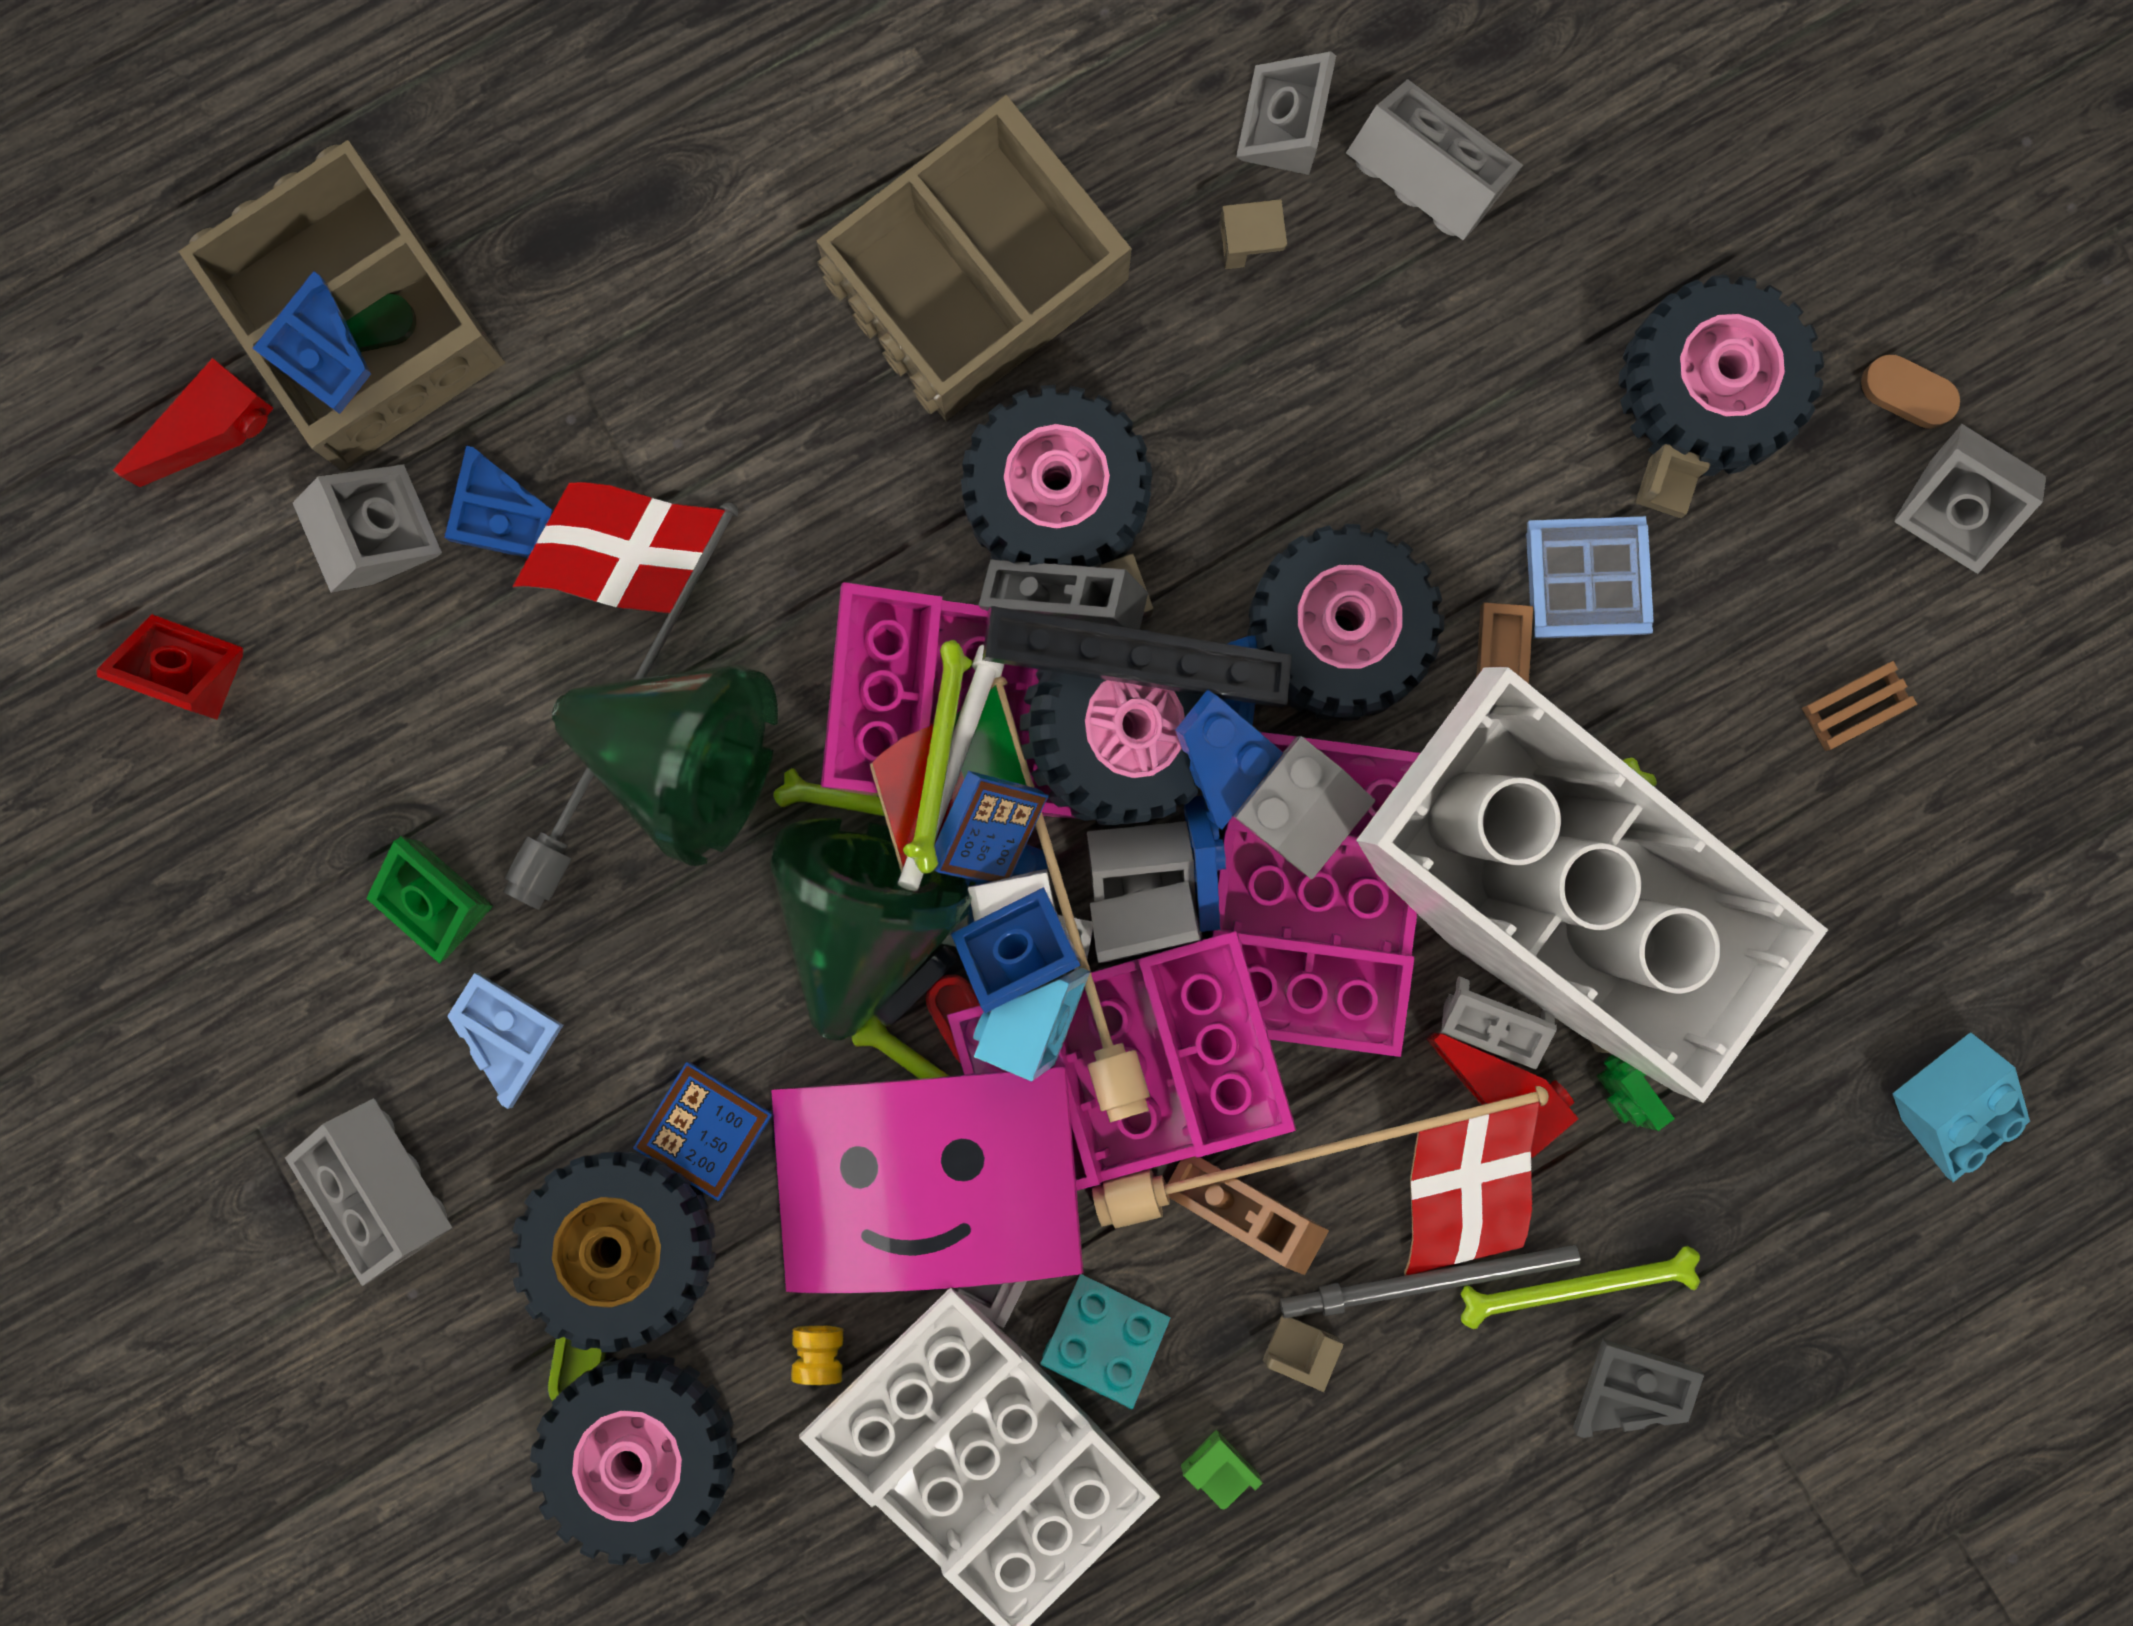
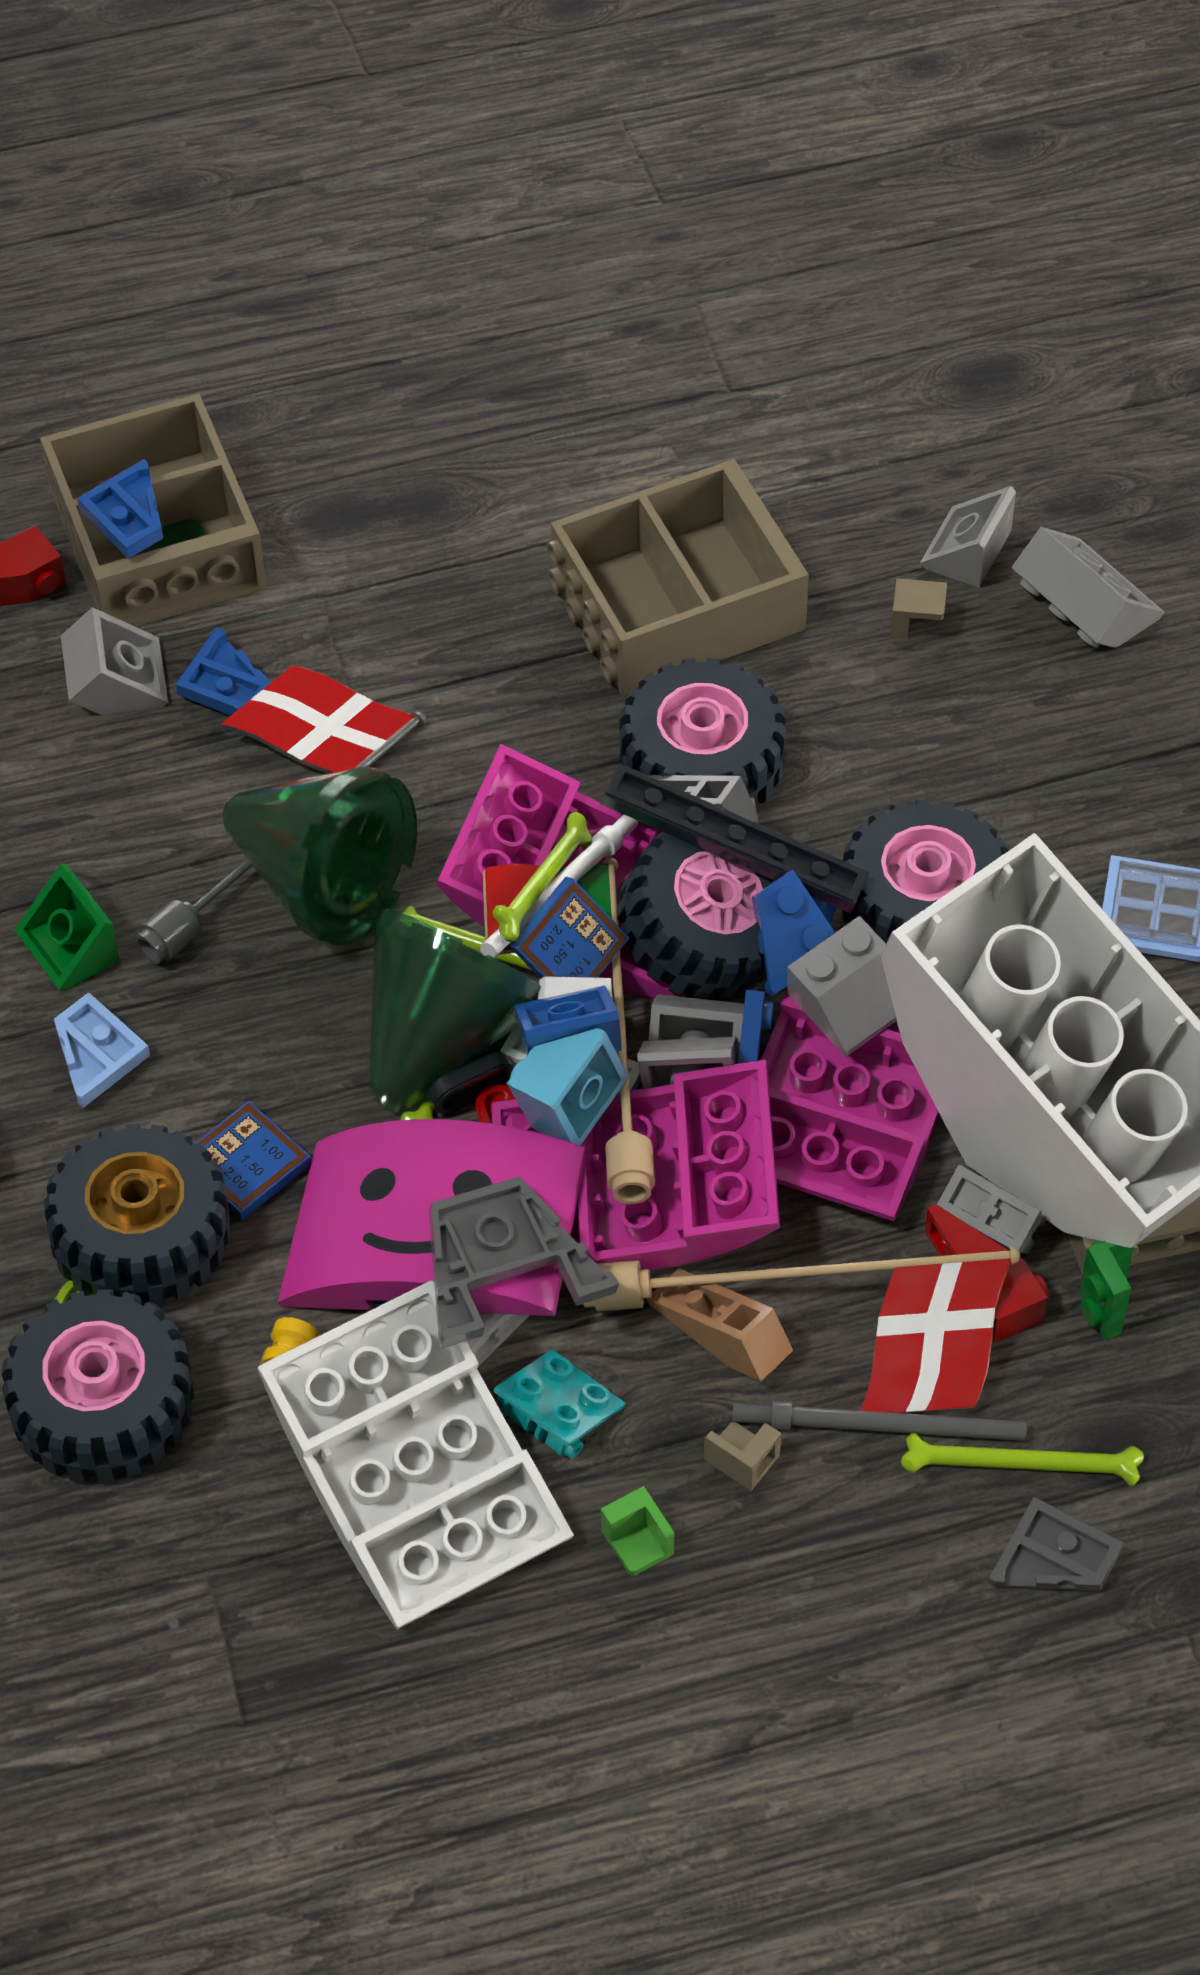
camera: 20 degrees right, 30 degrees down
none -> dark grey wing [429,1176,619,1349]

